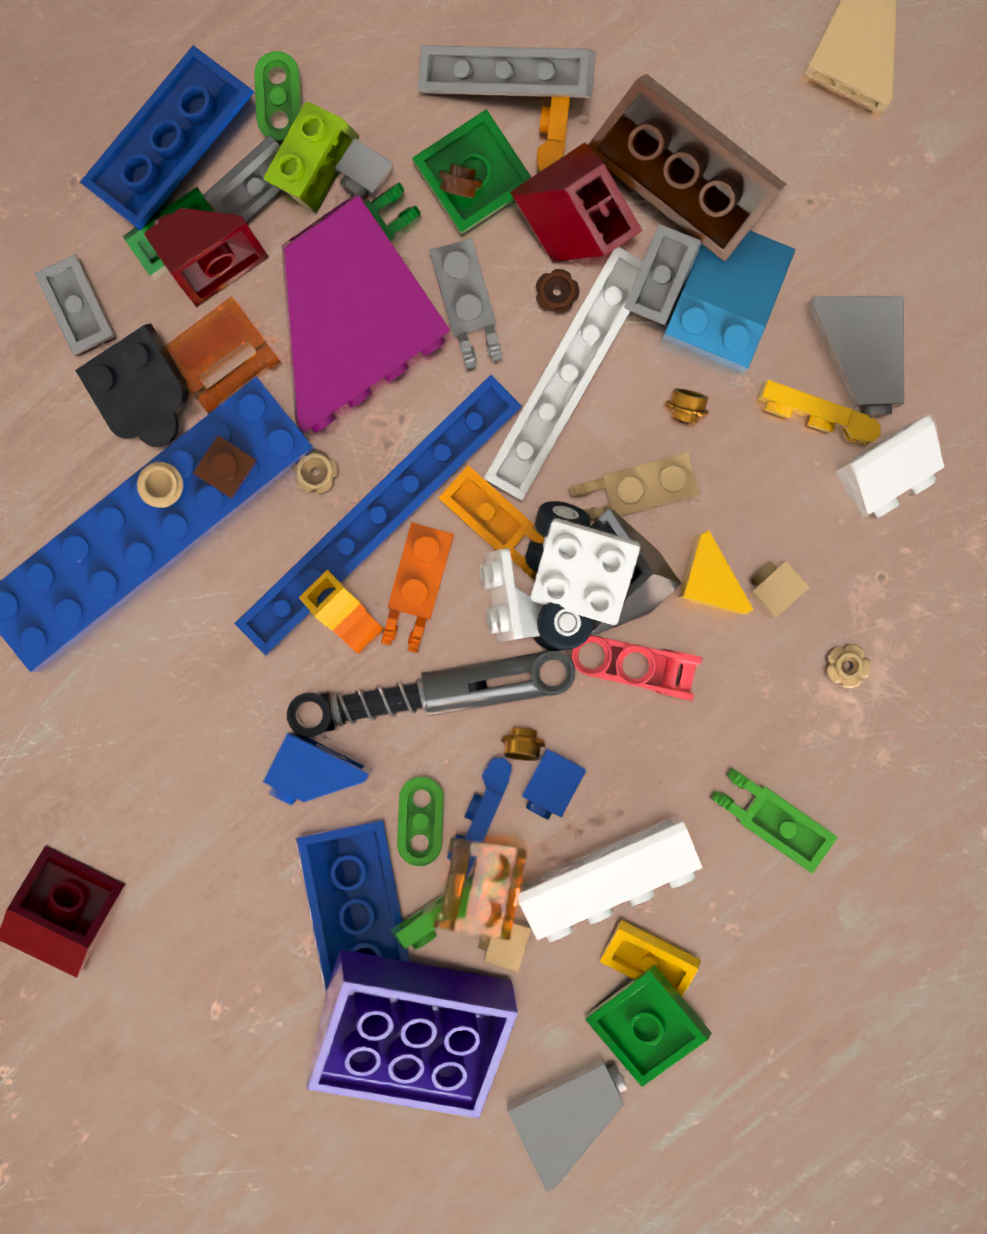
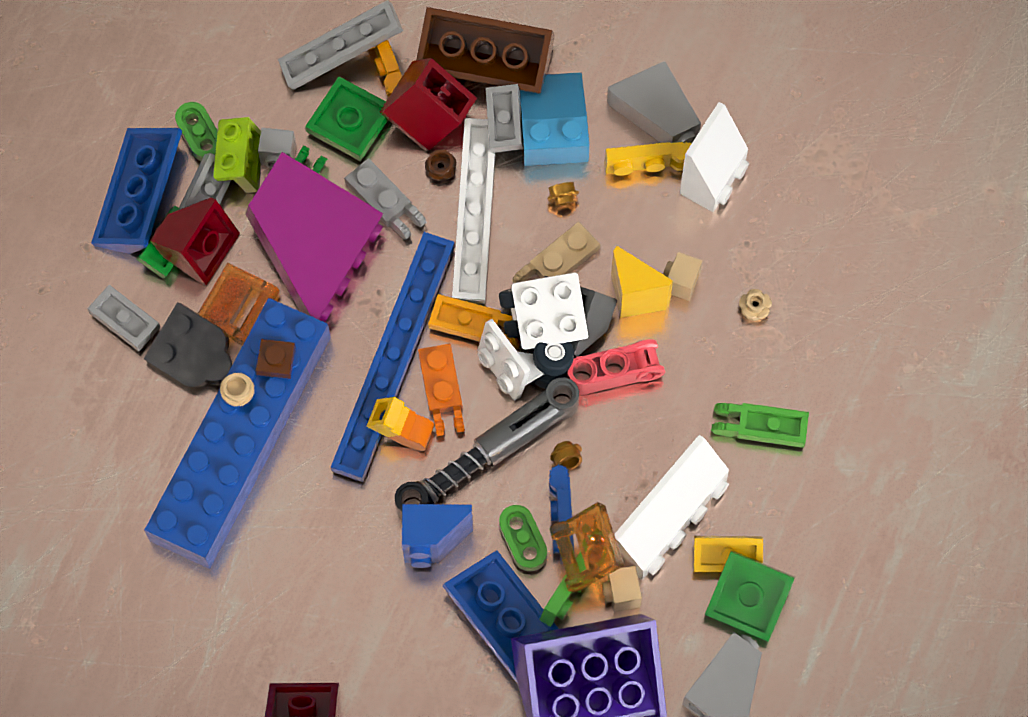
camera: 25 degrees left, 20 degrees down
tan plate [293,449,337,493] -> none
reddish brown plate [438,163,483,198] -> none
blue brick [521,747,587,820] -> none

